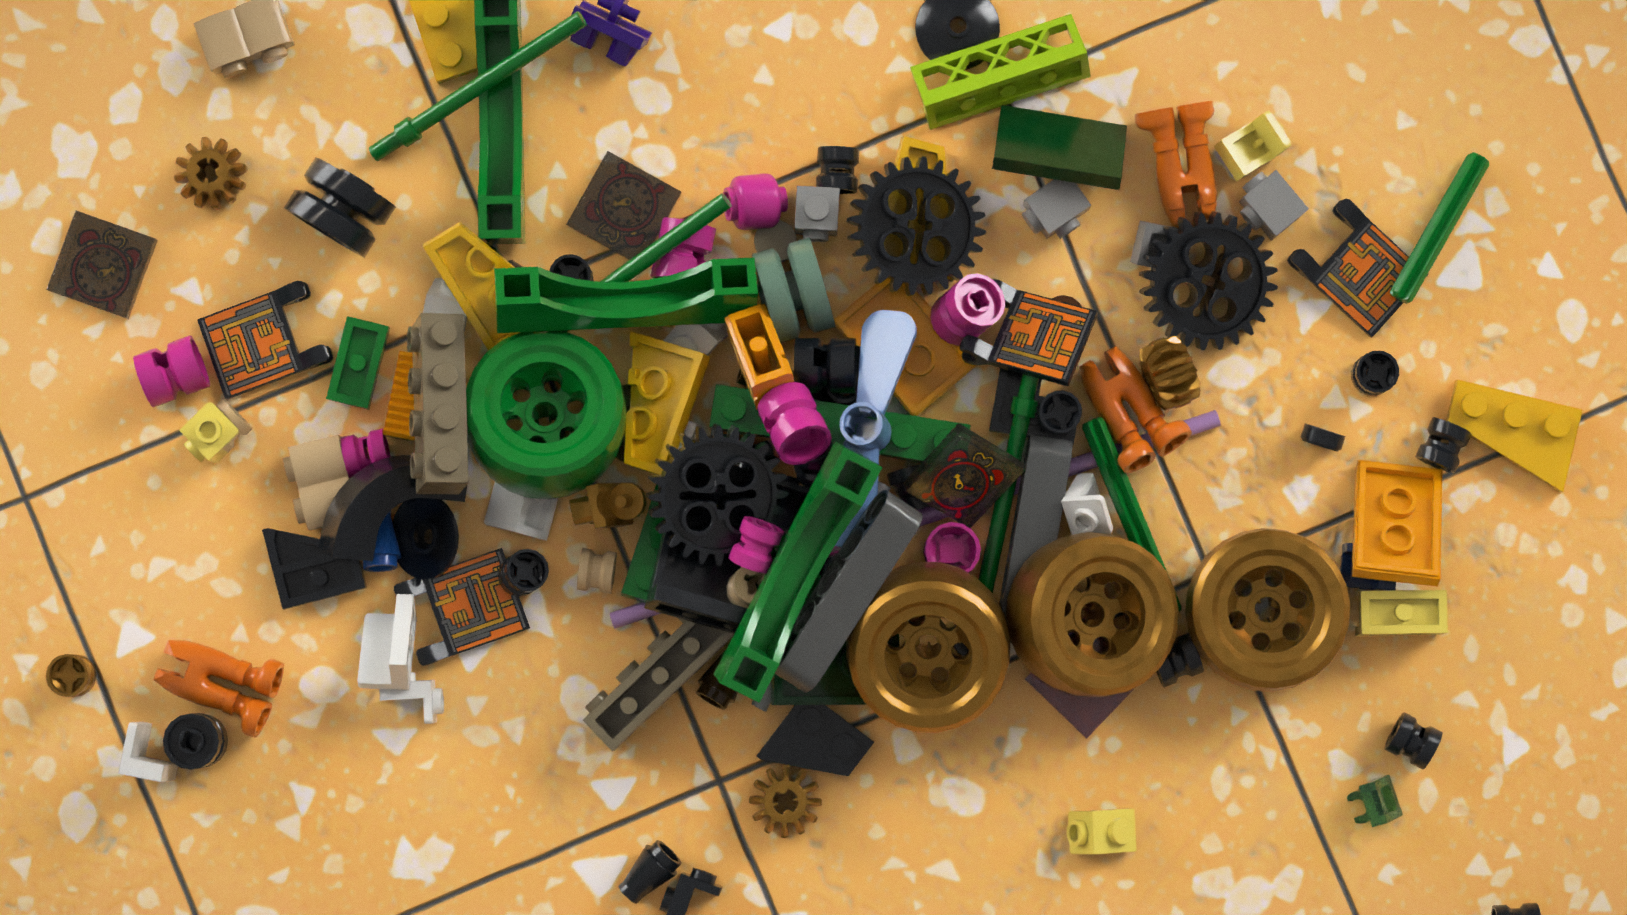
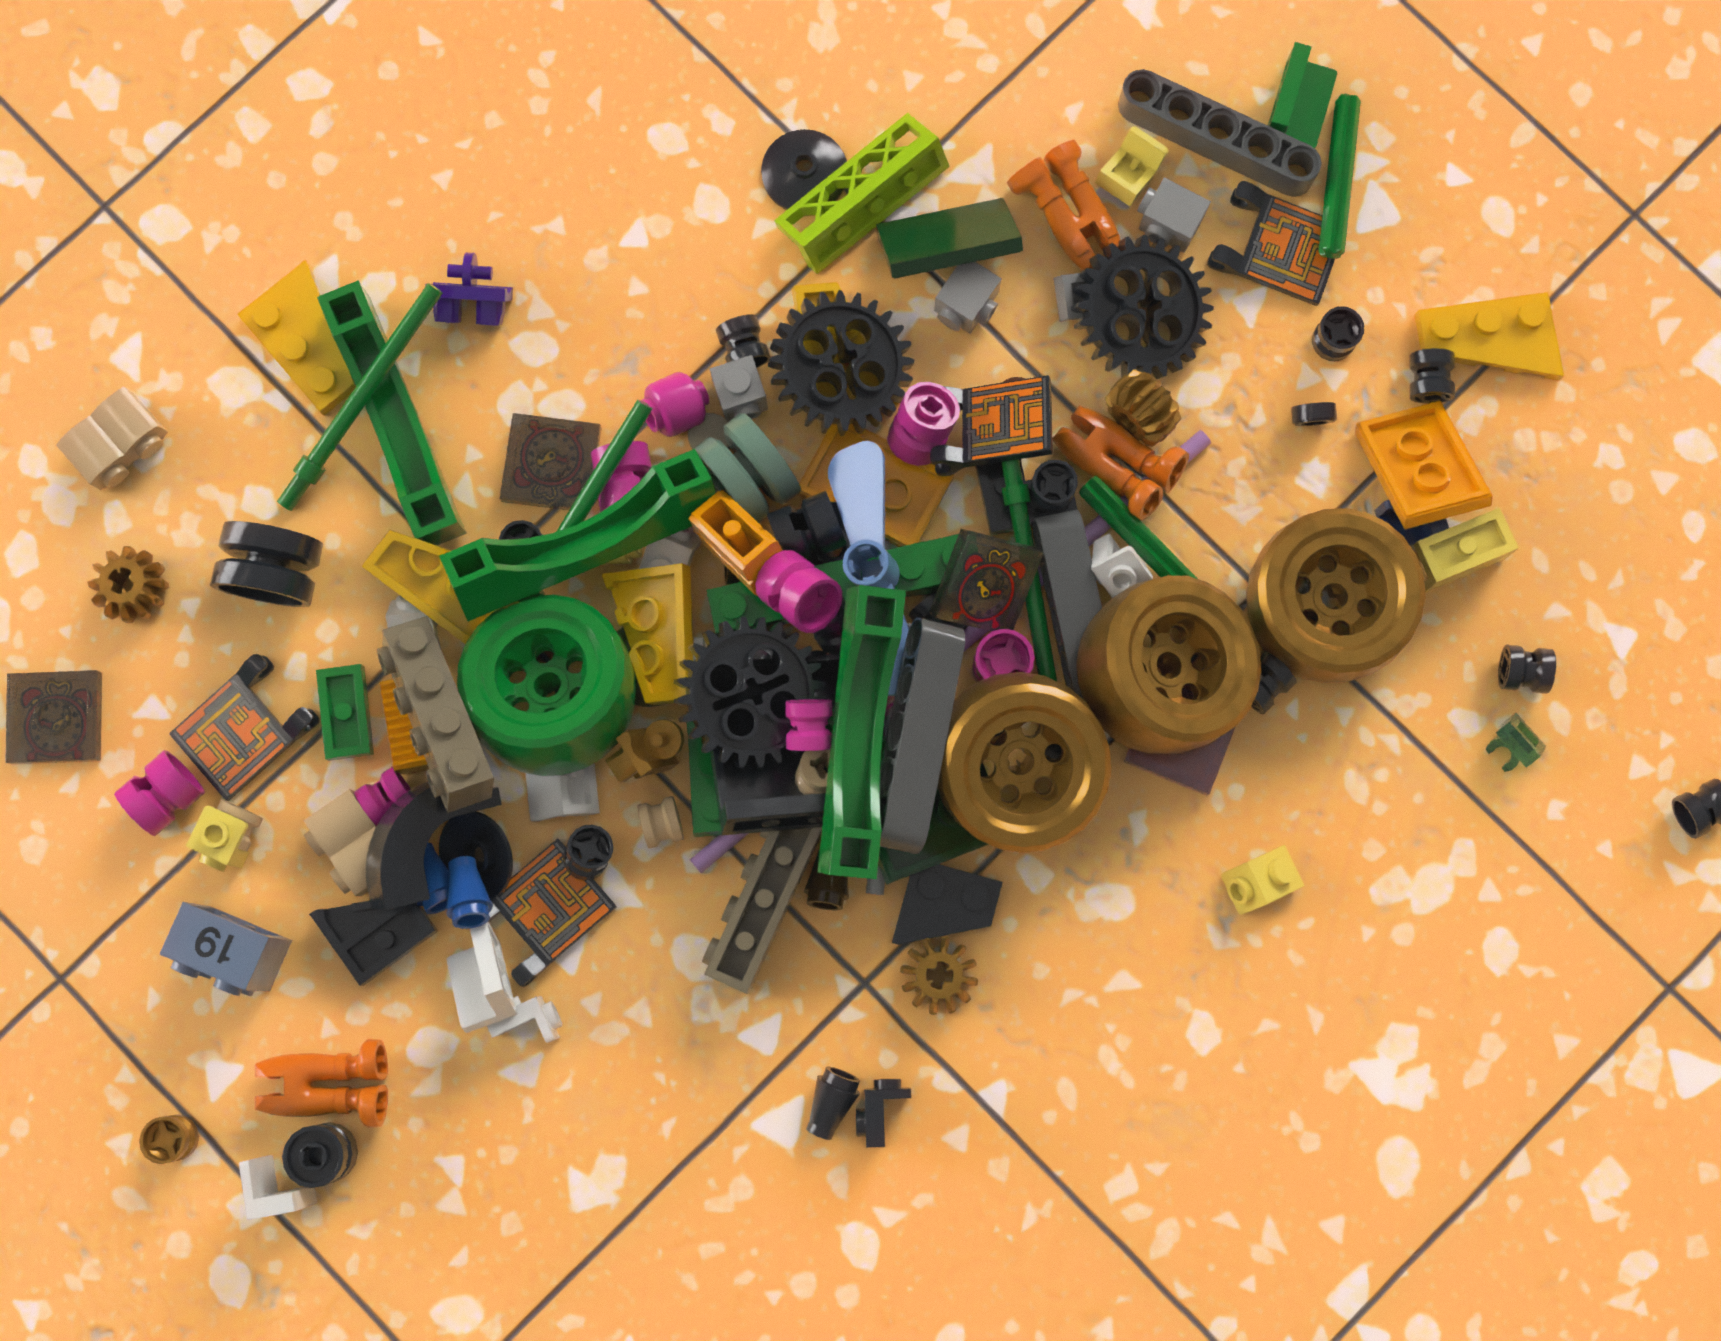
camera: 25 degrees left, 5 degrees down
none -> sand blue brick [159,902,292,996]
none -> blue cone [446,856,493,929]
none -> dark grey beam [1118,69,1322,197]
none -> green panel [1268,42,1338,149]

